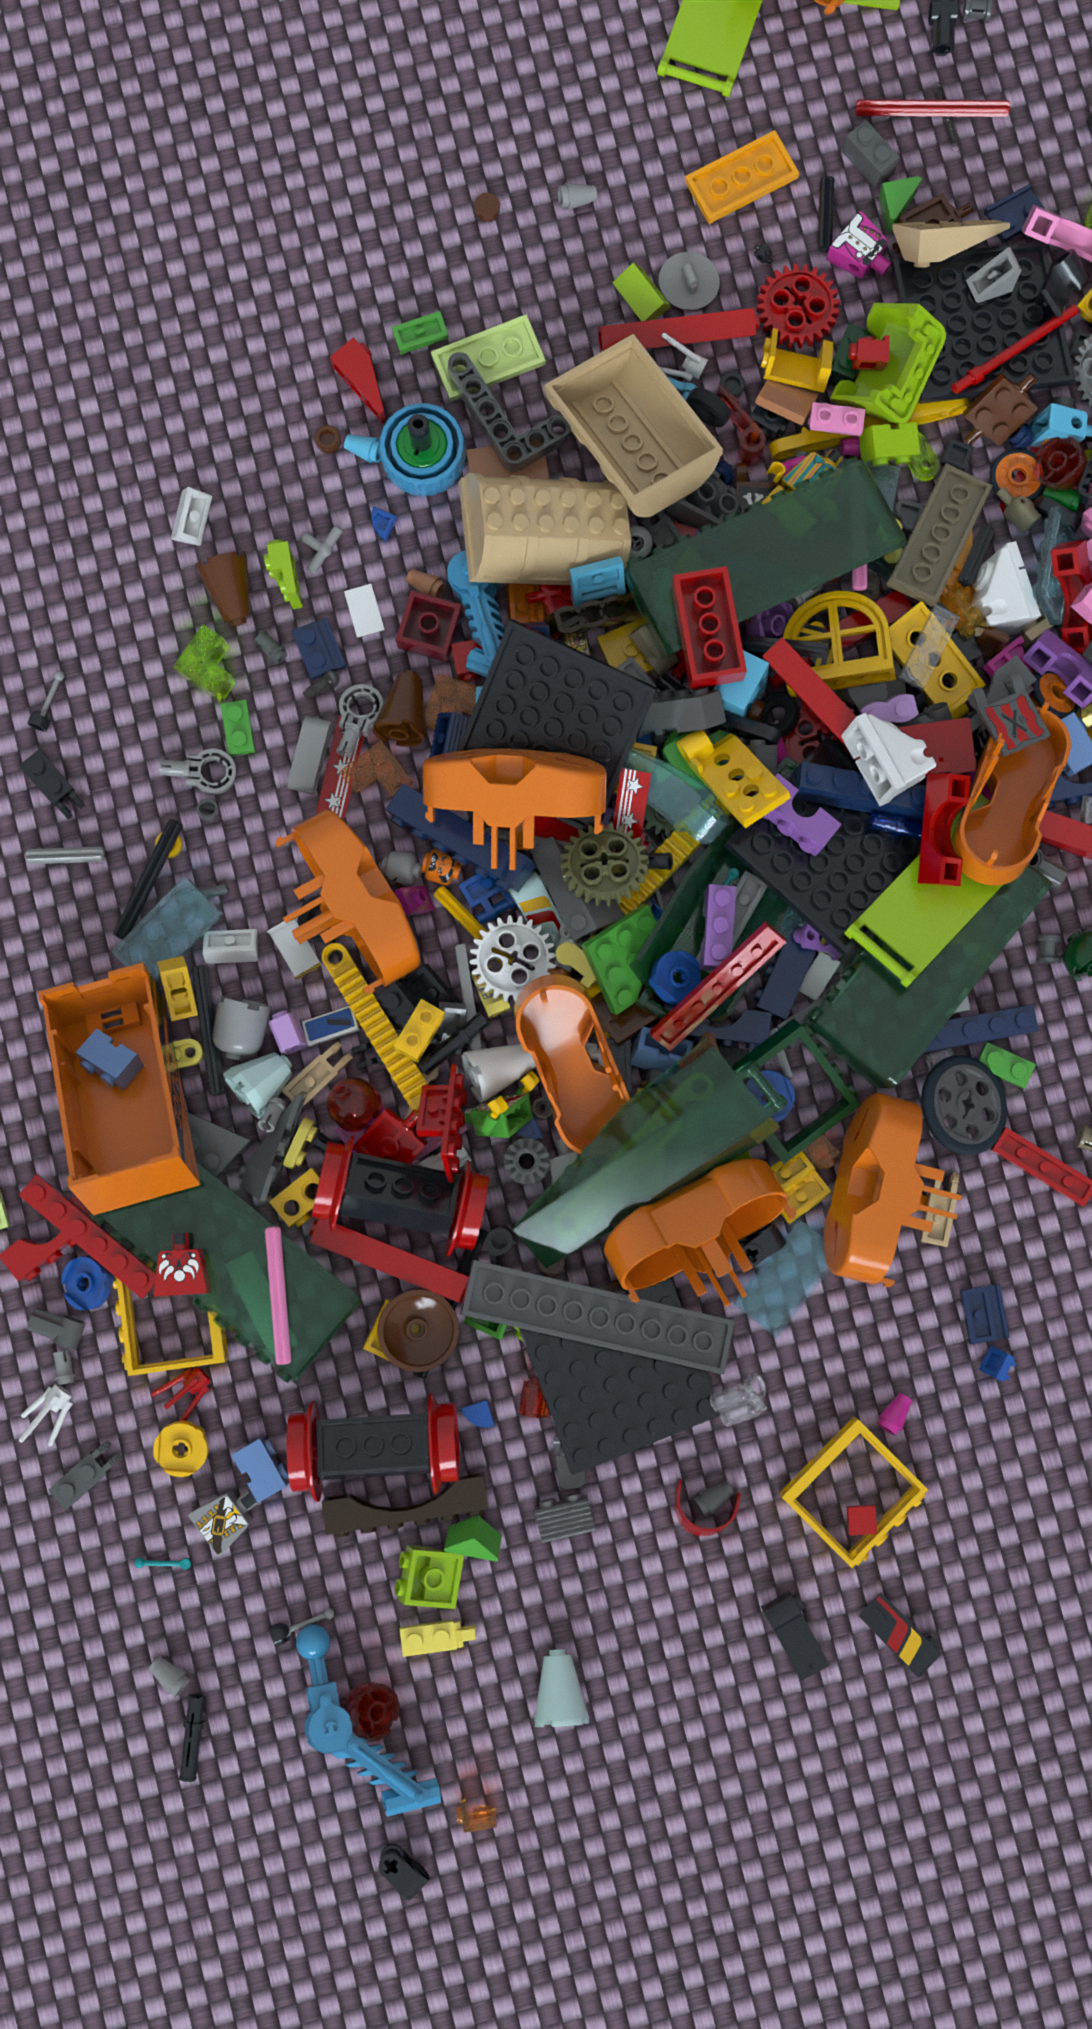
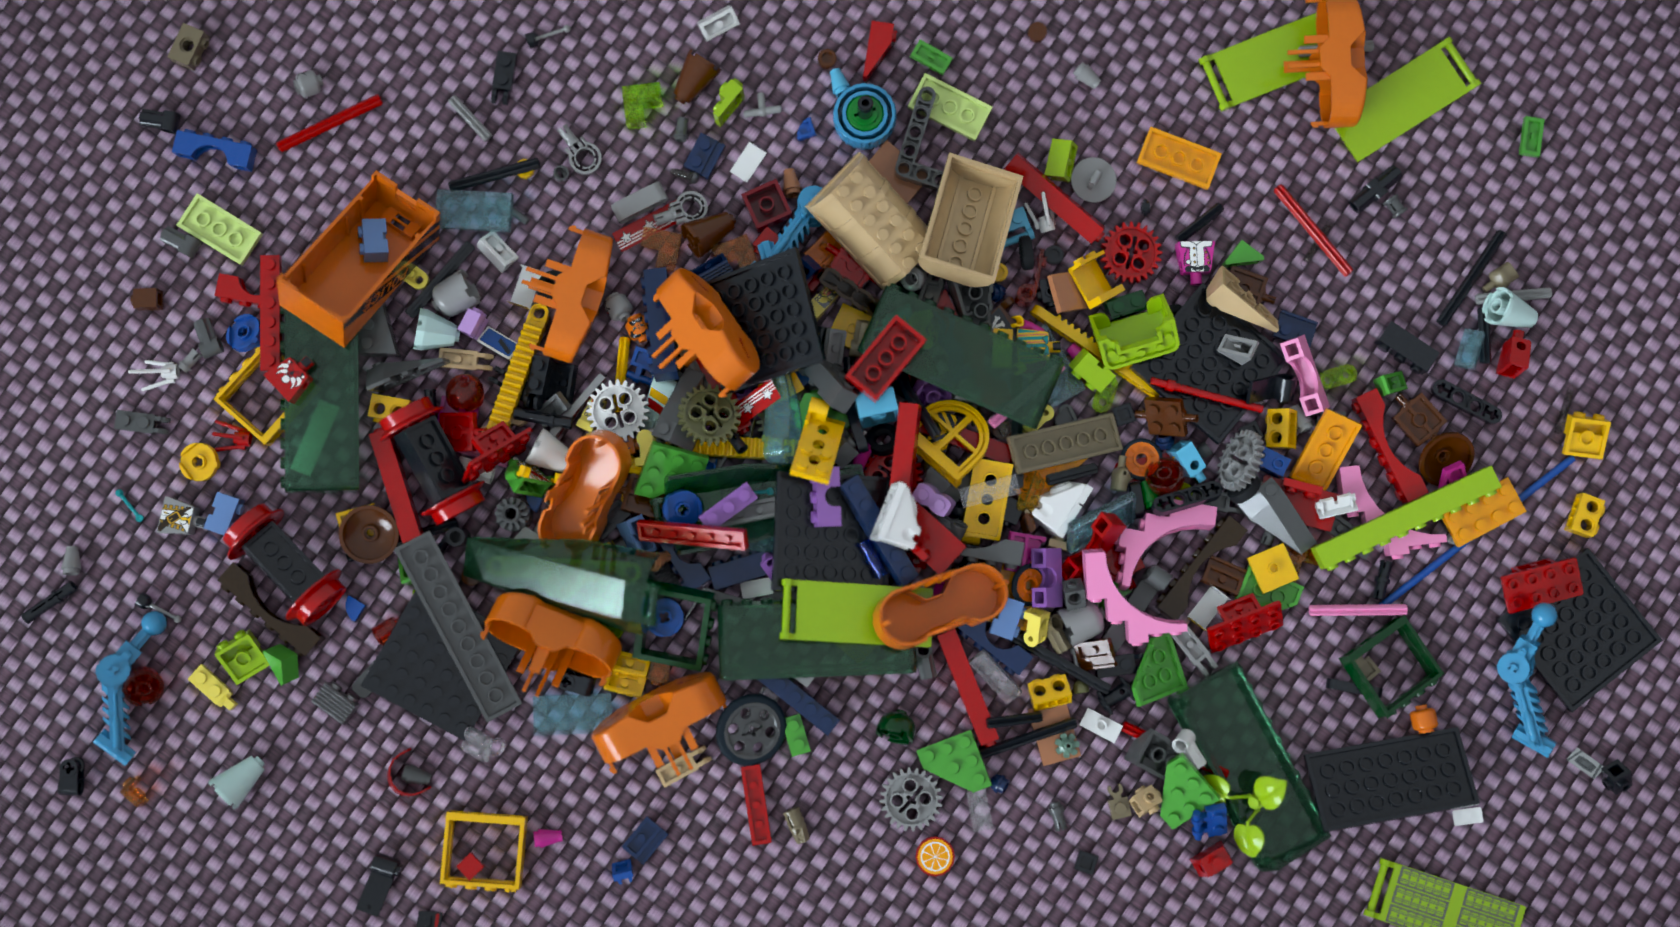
camera: 45 degrees right, 0 degrees up
yellow brick [157,956,198,1021] -> none
bright green plate [221,700,256,757] -> none
light grey pin [258,1097,286,1132] -> none
bright pink axle [265,1227,291,1365] -> none
light yellow plate [283,1117,318,1170] -> none
magenta plate [394,886,436,916] -> none
yellow brick [394,999,445,1063] -> none
medium azure plate [569,556,625,607] -> none
reddish brown tile [746,699,766,722] -> none
bright pink bracket [808,402,865,436] -> none
dark grey brick [842,120,900,189] -> none
red brick [848,335,890,371] -> none
red arch [918,773,971,886] -> none
dark grey flag [968,672,1051,757] -> none
dark grey bush [1036,935,1061,964] -> none

